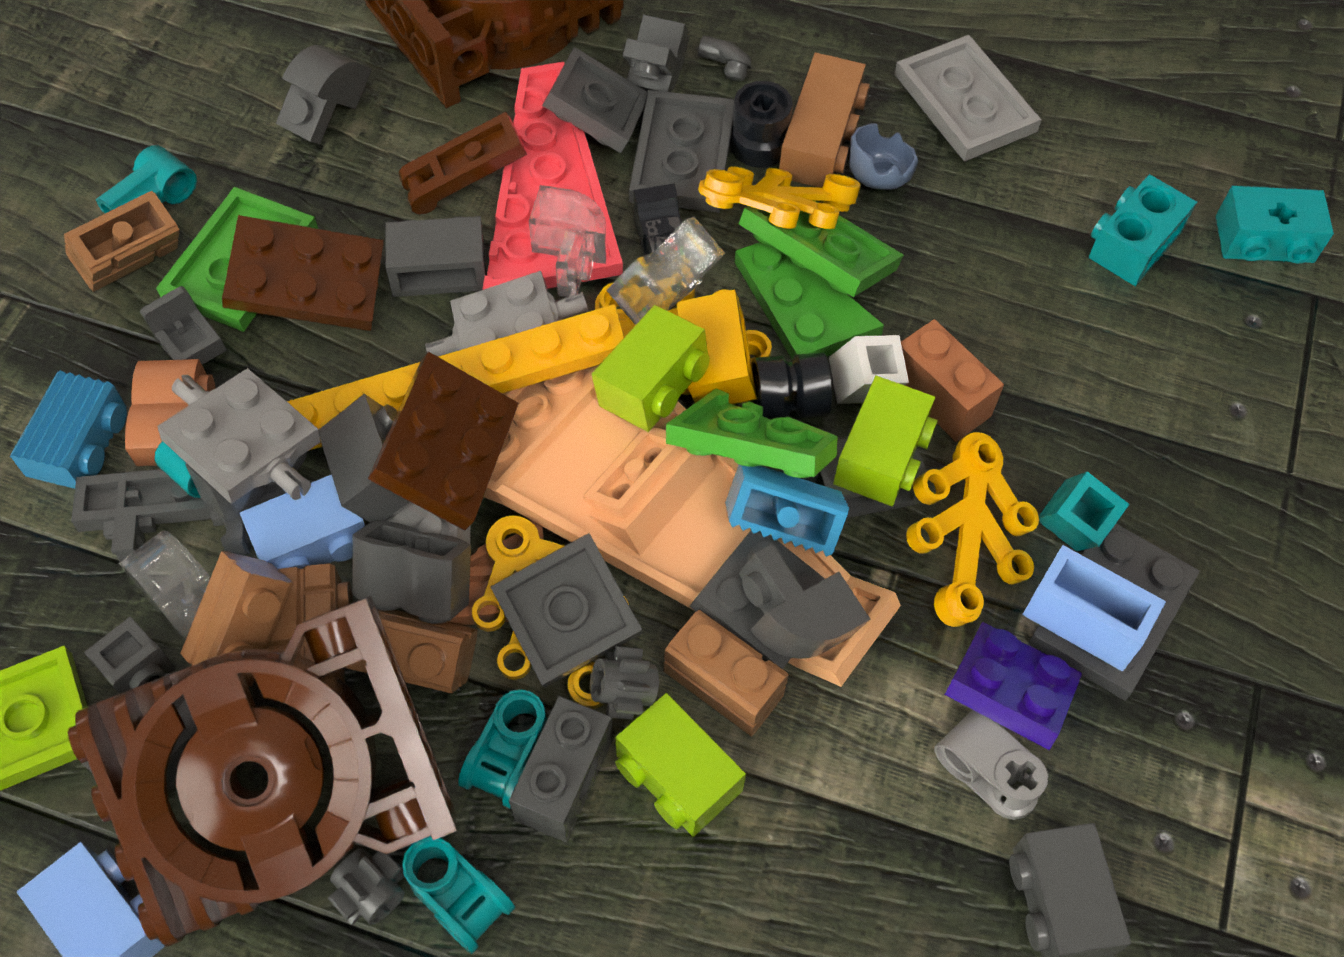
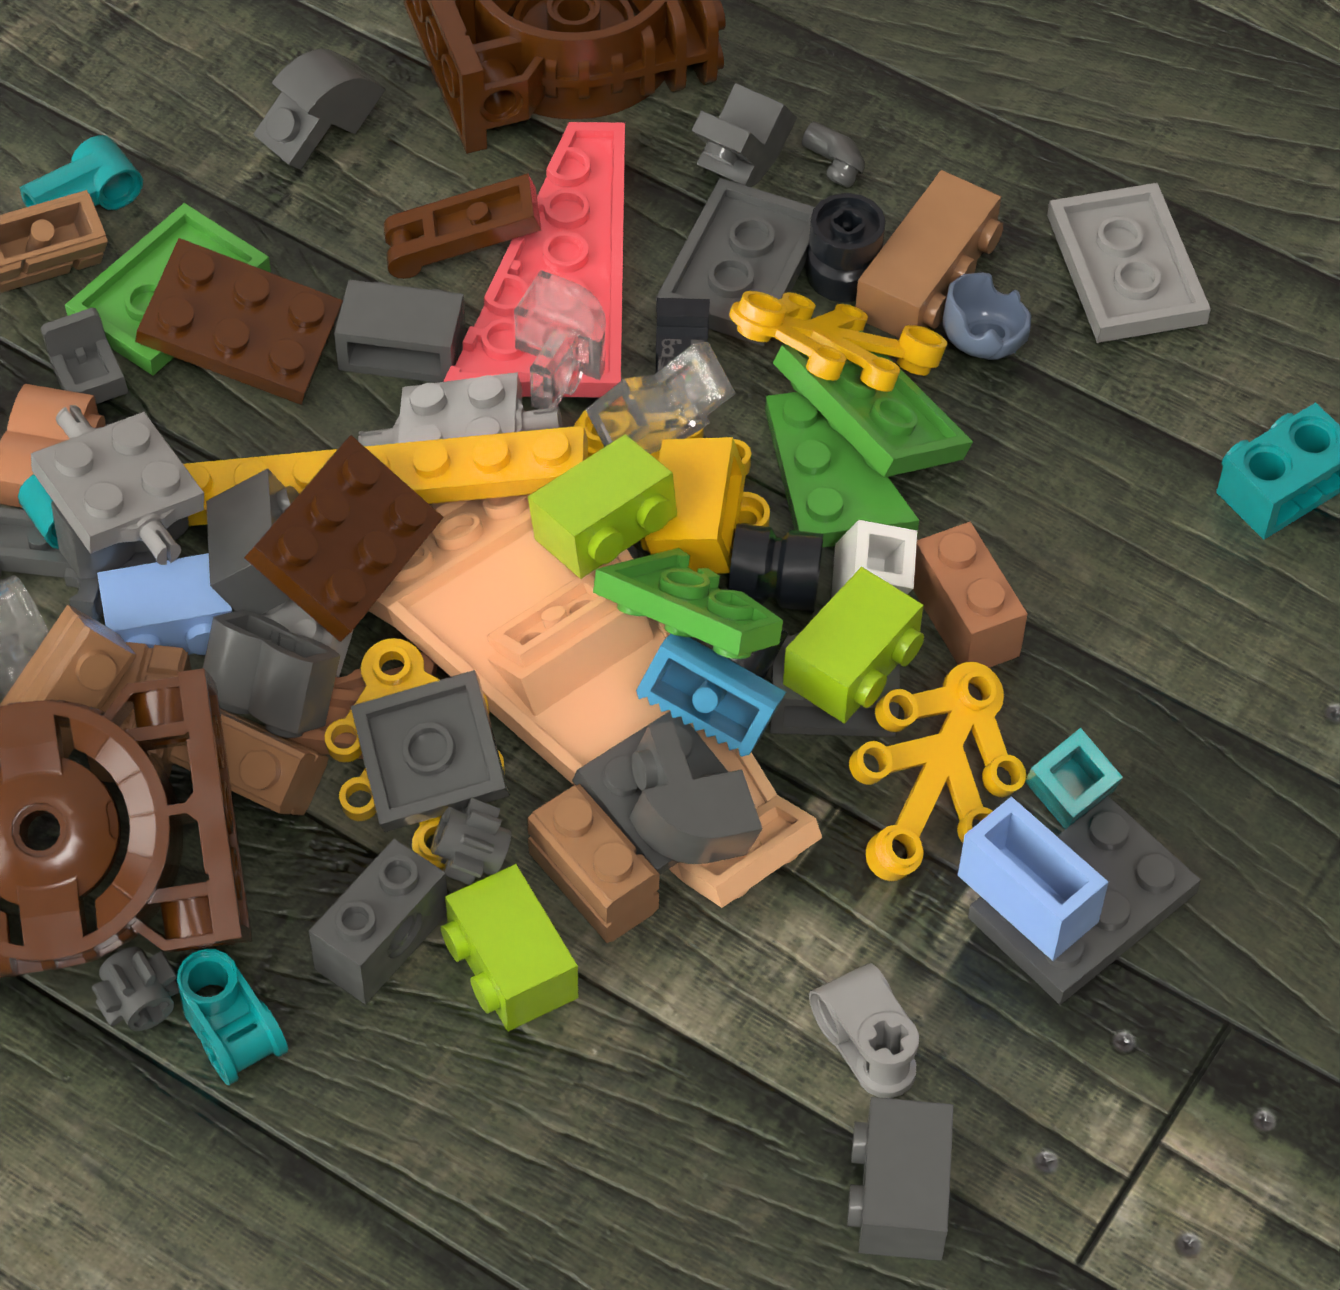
camera: 15 degrees right, 5 degrees down
teal piece [458,689,548,809] -> none
dark grey plate [542,47,648,153] -> none
dark purple plate [945,622,1082,750] -> none

